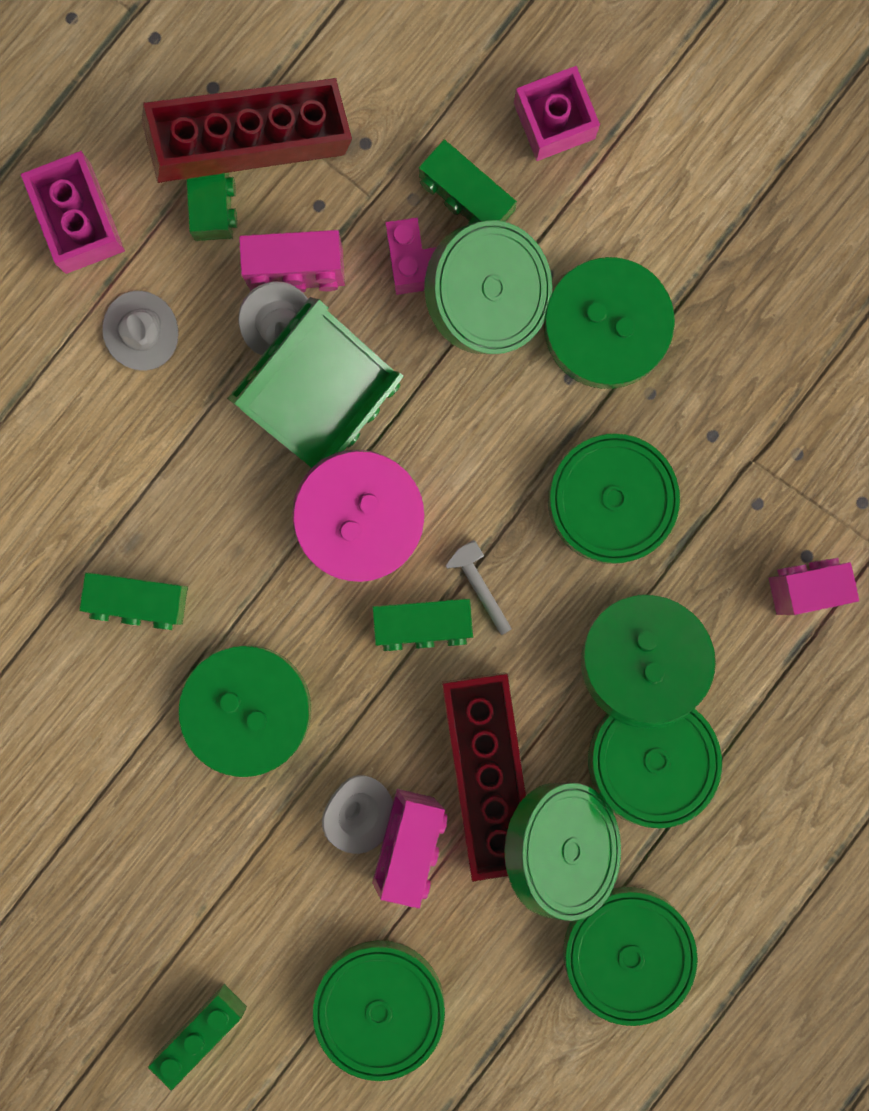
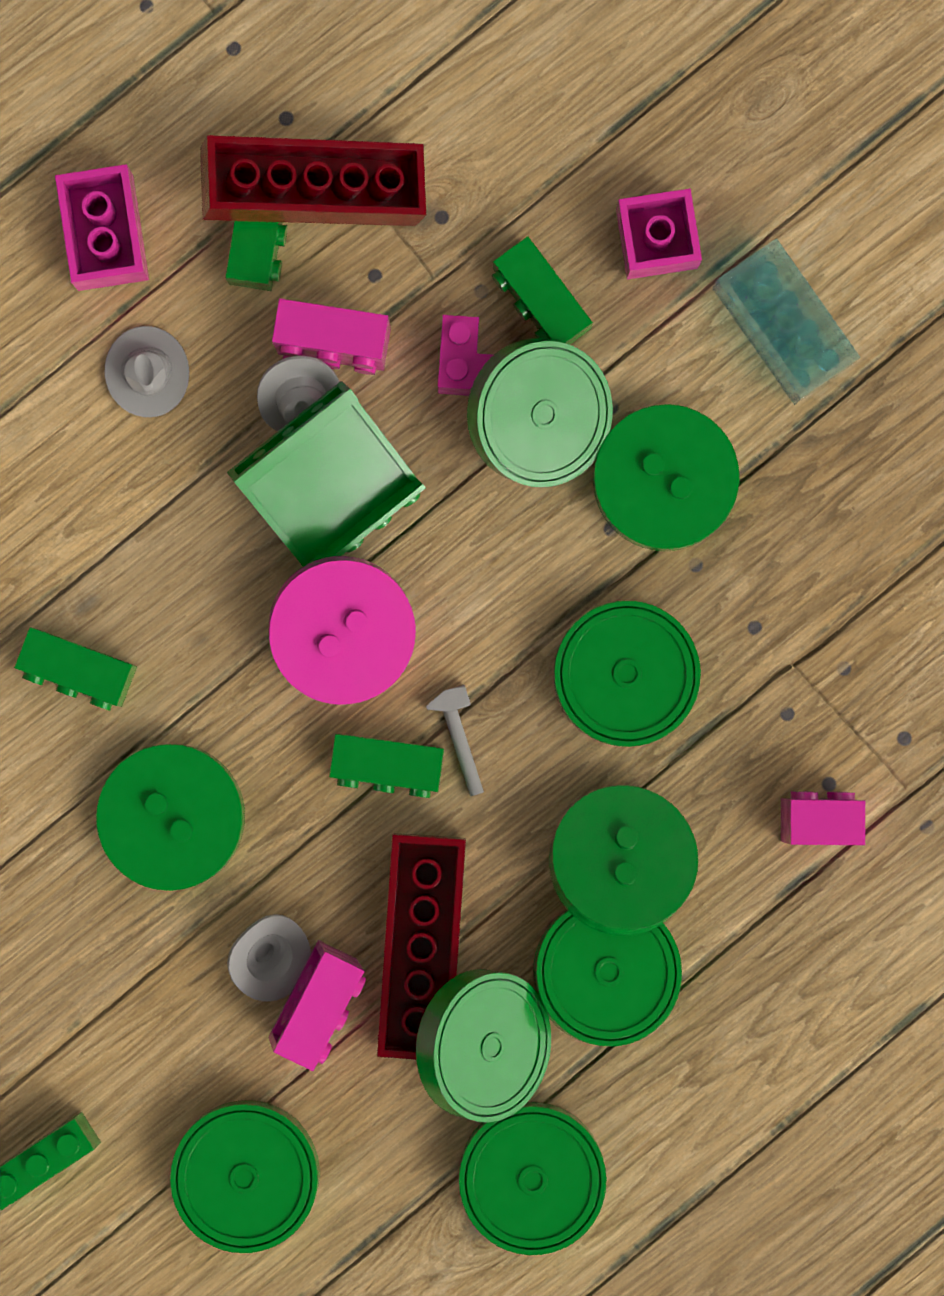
camera: 15 degrees right, 0 degrees up
none -> clear light blue brick [713,238,860,405]

